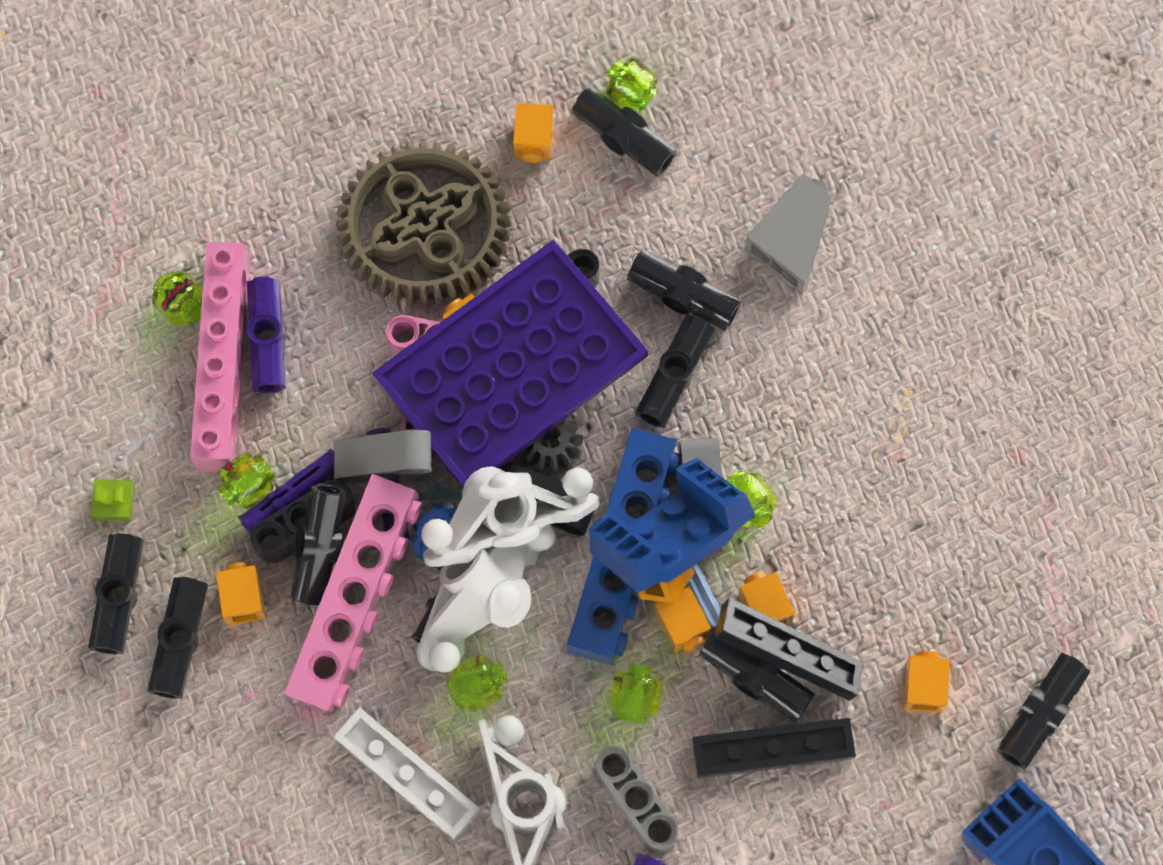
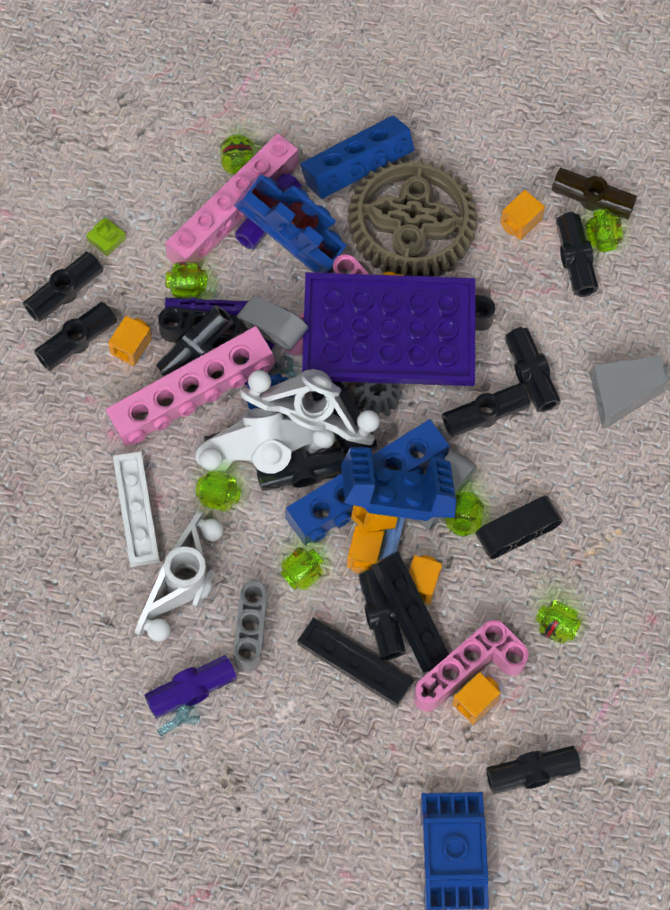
camera: 35 degrees right, 5 degrees down
none -> blue piece [233,174,347,273]
none -> black piece [256,447,344,491]
none -> blue brick [300,115,415,199]
none -> bright pink beam [414,620,529,712]
none -> black beam [475,496,563,559]
none -> clear neon green head [535,600,581,644]
none -> dark brown piece [551,167,637,219]

